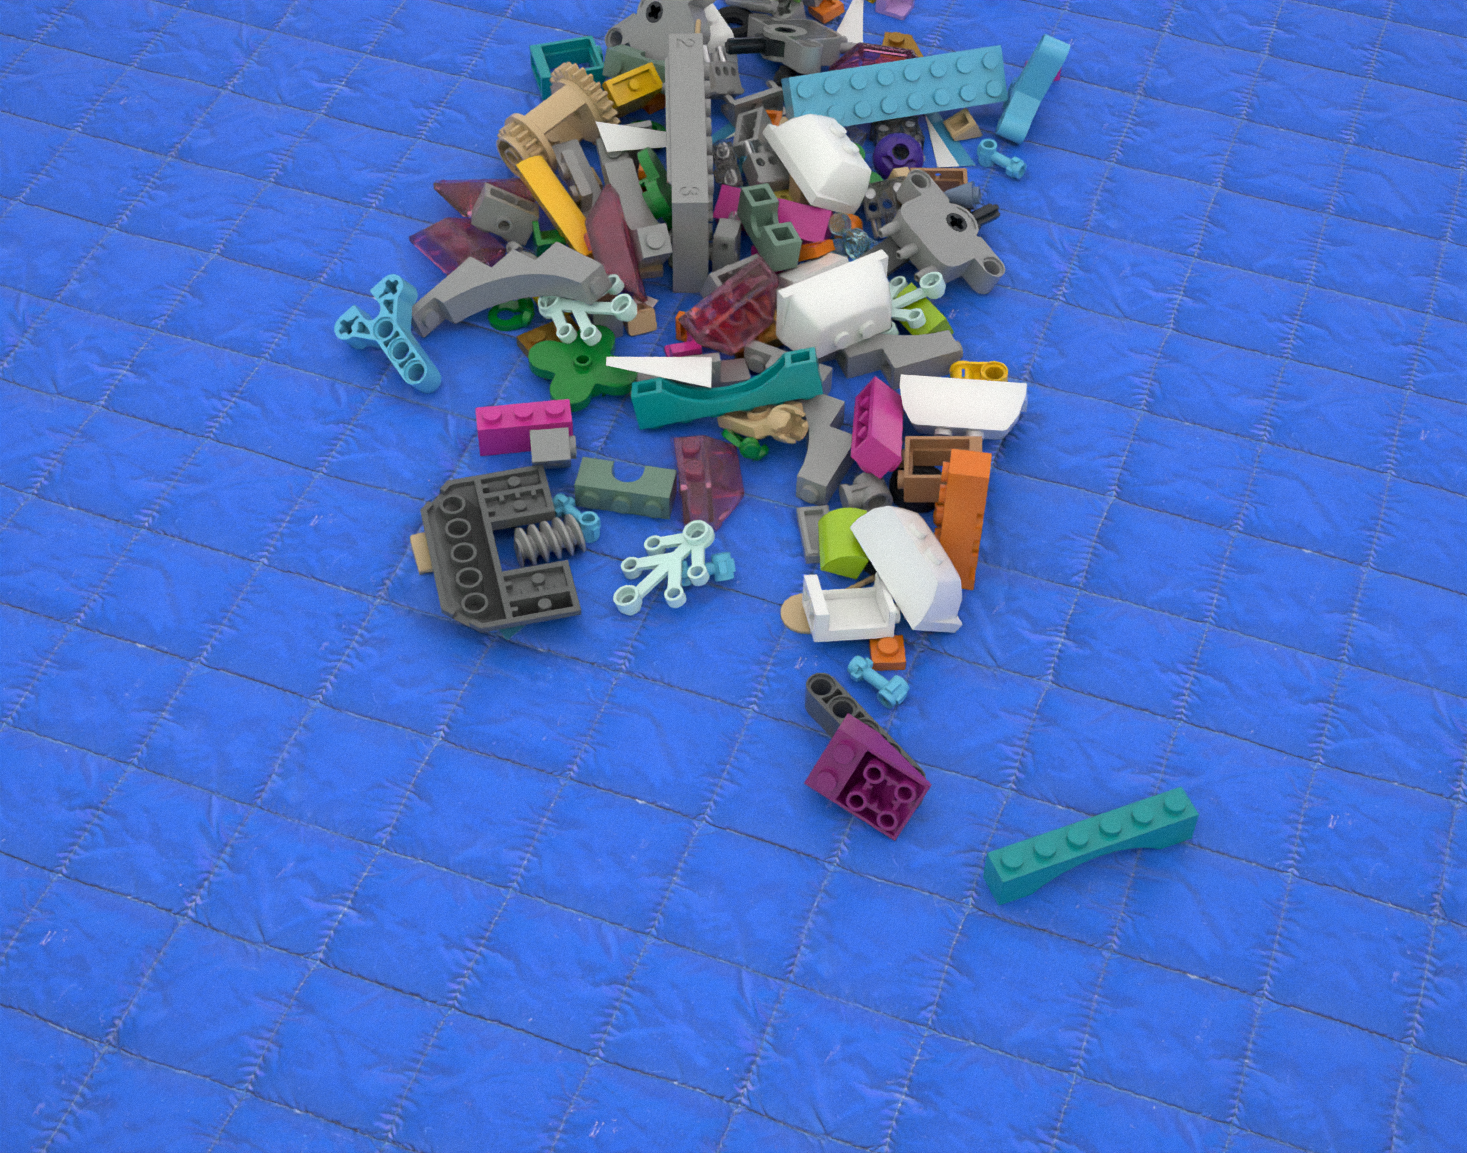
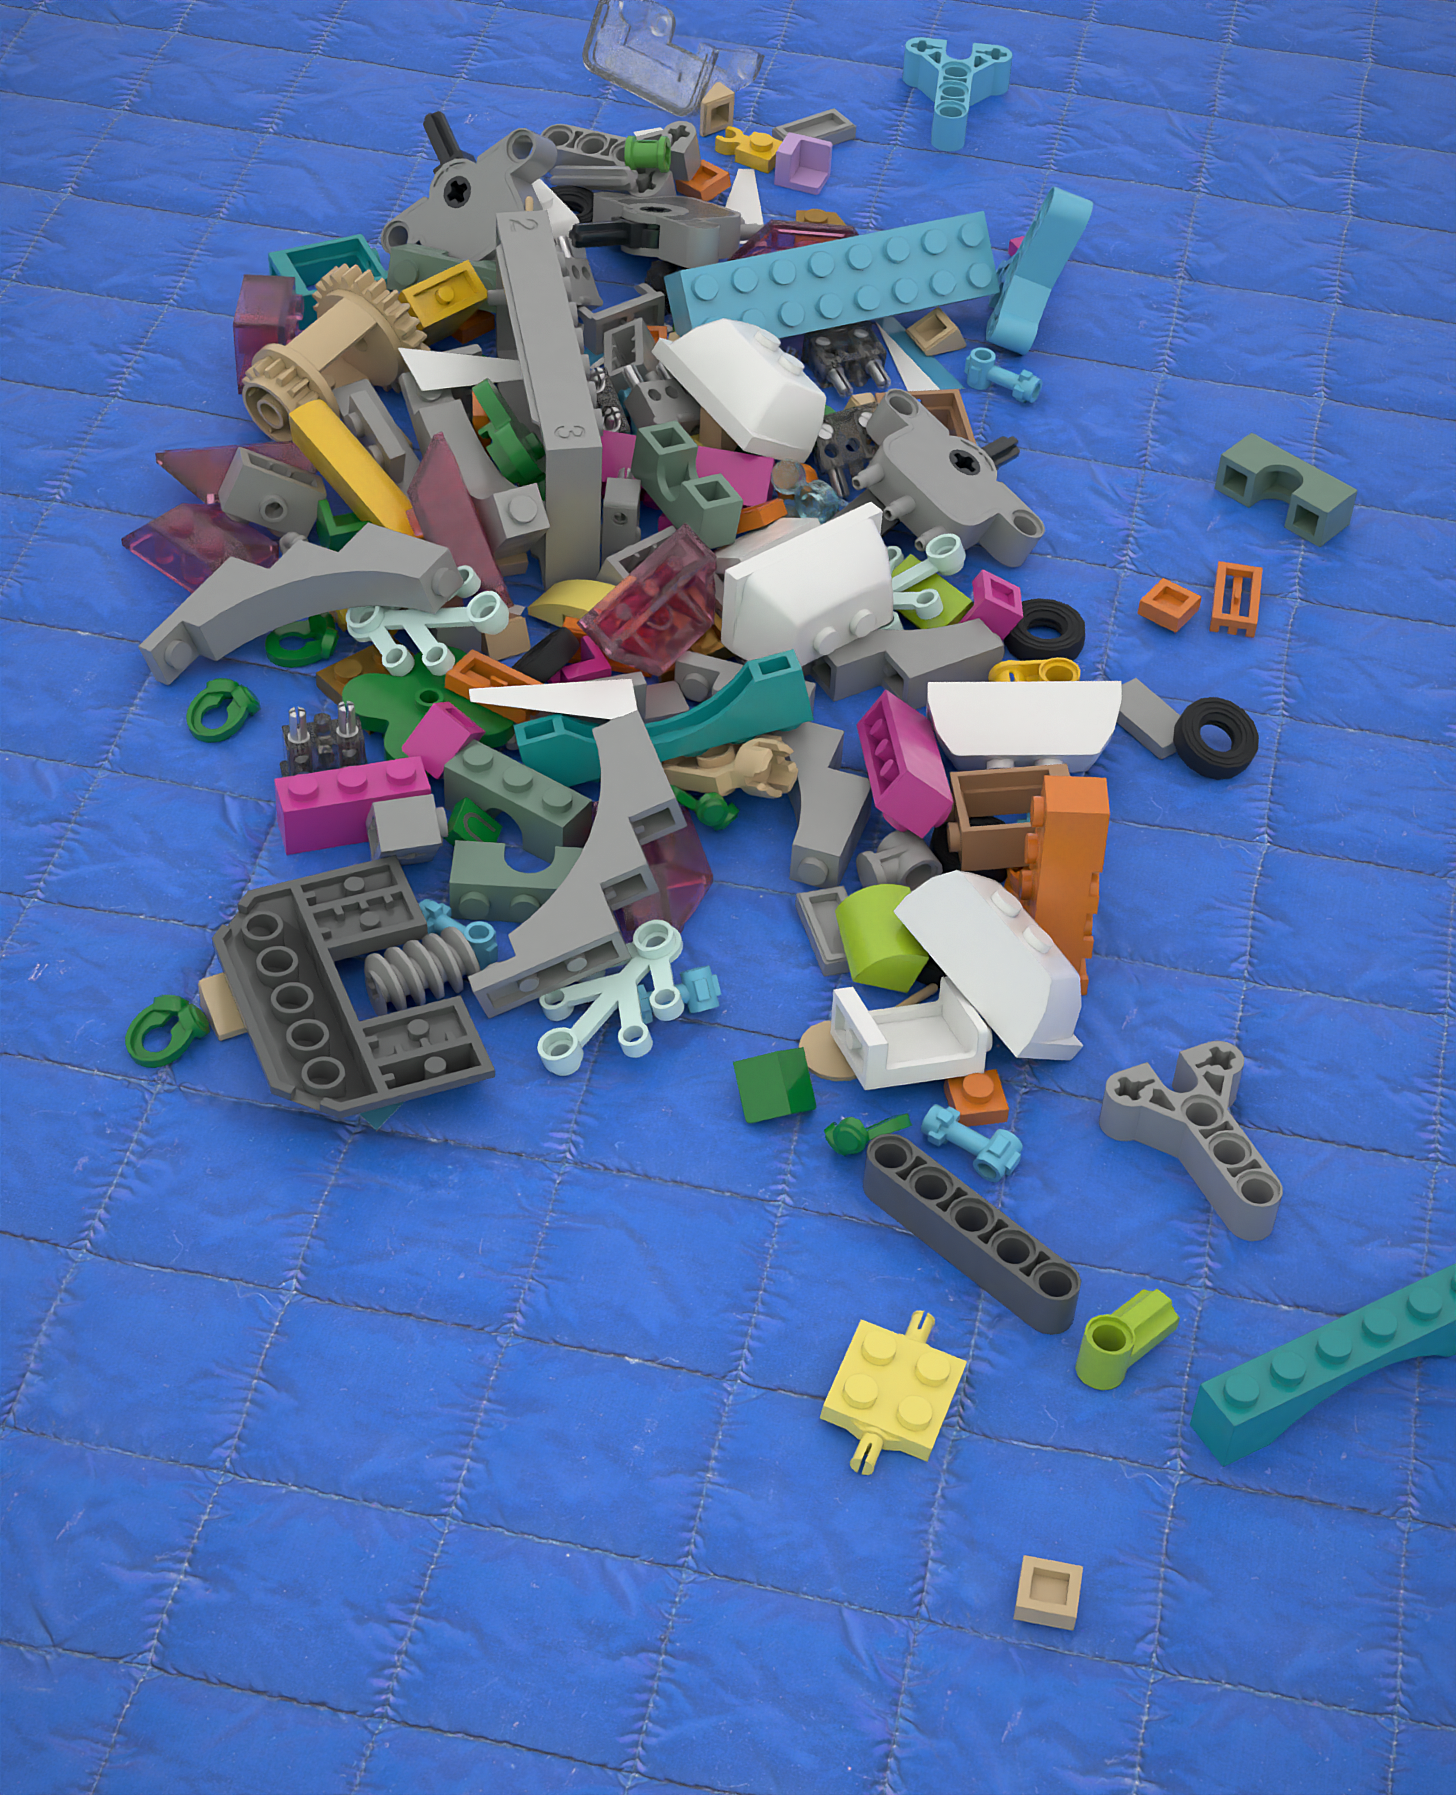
camera: 10 degrees left, 5 degrees down
medium azure beam [334,274,441,394] -> none
magenta slope [804,713,932,841] -> none
dark purple piece [873,133,924,181] -> none
sand blue cone [944,181,981,210] -> none
none -> green piece [125,995,210,1068]
none -> green piece [186,678,261,743]
none -> clear pink brick [233,274,304,394]
none -> clear smoke piece [279,701,368,778]
none -> dark pink panel [402,702,486,780]
none -> green tile [443,797,503,847]
none -> sand green arch [444,739,592,864]
none -> orange tile [445,649,543,724]
none -> light grey arch [468,710,687,1019]
none -> black tyre [511,627,580,684]
none -> light yellow slope [527,579,626,627]
none -> green panel [733,1047,816,1123]
none -> light yellow plate [820,1311,967,1475]
none -> green piece [824,1113,912,1157]
none -> dark pink panel [958,569,1023,641]
none -> black tyre [1004,598,1085,661]
none -> tan plate [1013,1555,1083,1631]
none -> lime piece [1075,1289,1180,1390]
none -> light grey beam [1099,1041,1283,1241]
none -> light grey tile [1117,678,1181,760]
none -> orange plate [1137,578,1202,632]
none -> black tyre [1173,697,1259,780]
none -> orange tile [1209,561,1263,638]
none -> sand green arch [1214,432,1358,547]

